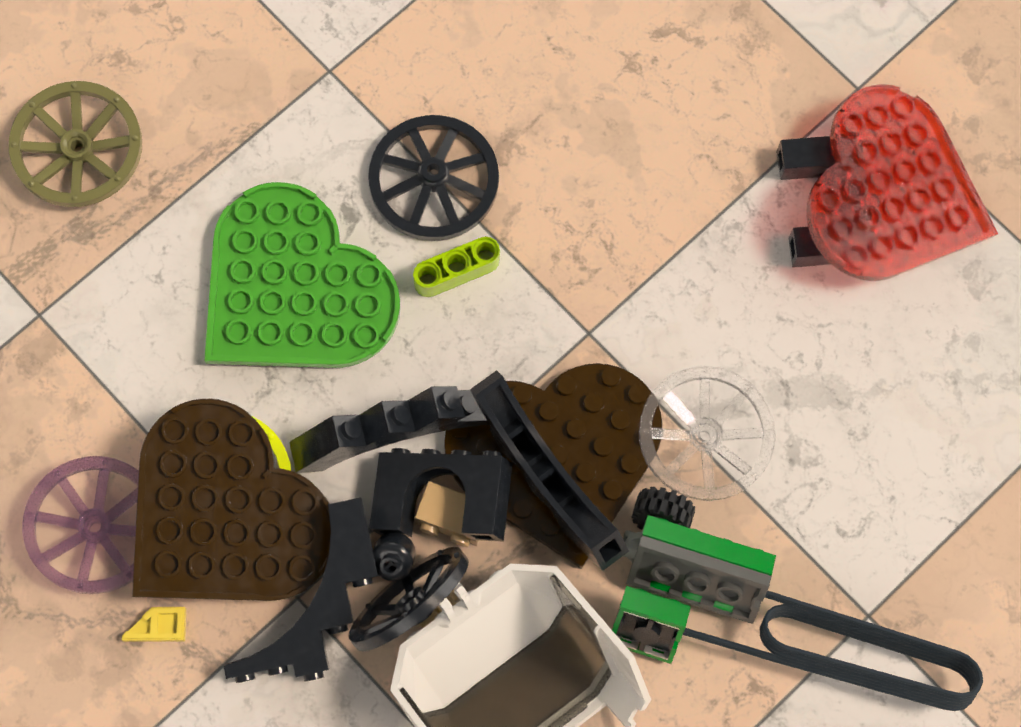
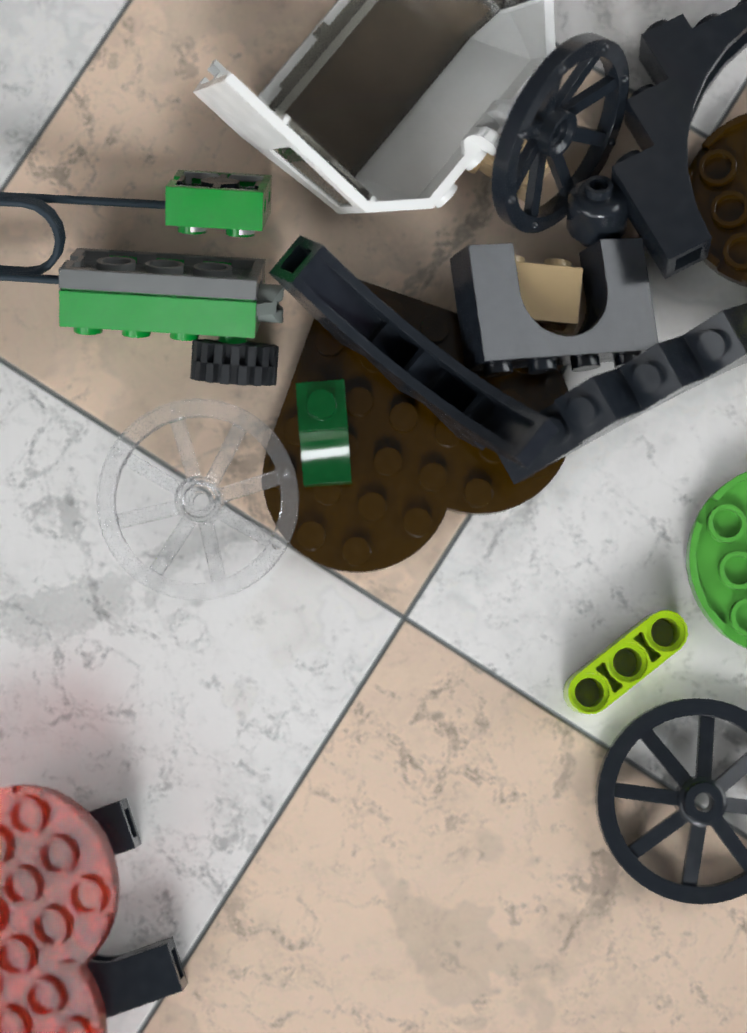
camera: 170 degrees right, 10 degrees up
none -> dark green arch [295,379,352,487]

